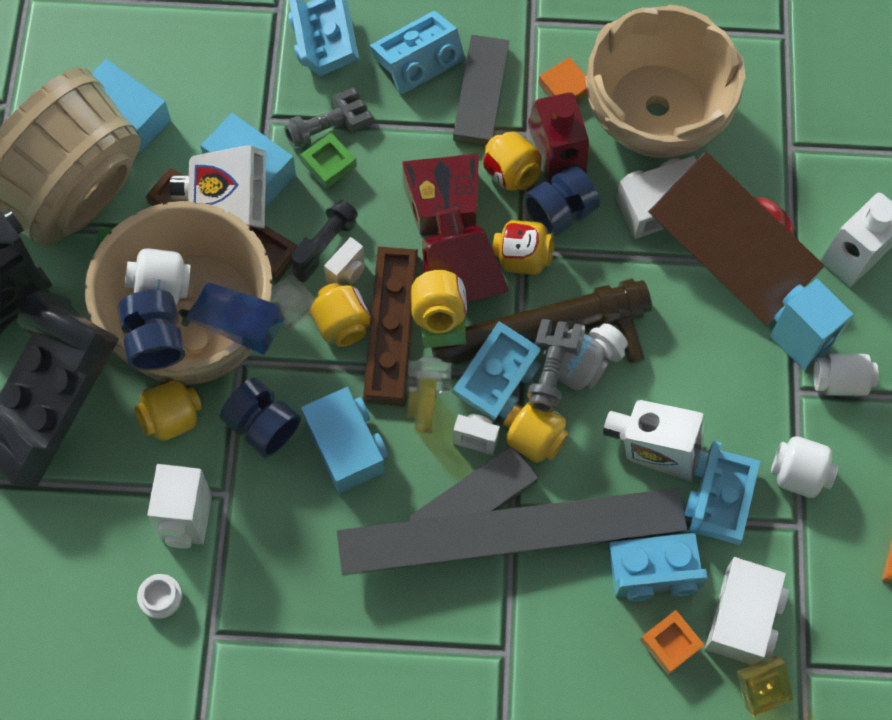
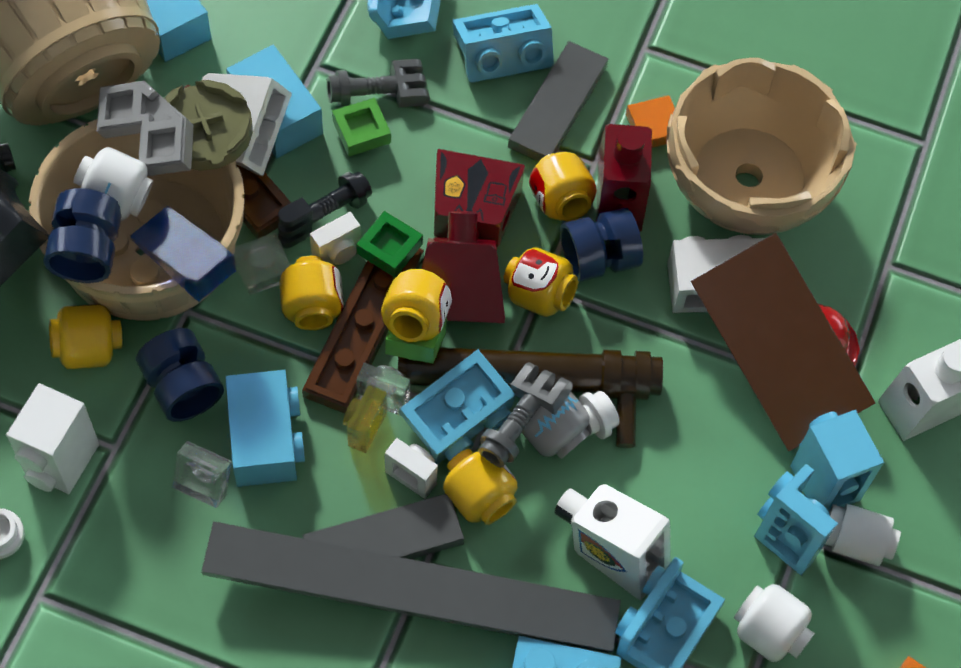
camera: 15 degrees right, 5 degrees down
none -> light grey tile [97,81,194,176]
none -> olive tile [164,80,253,171]
none -> clear plate [172,441,232,508]
none -> green plate [356,211,423,278]
none -> medium azure bracket [754,464,838,575]

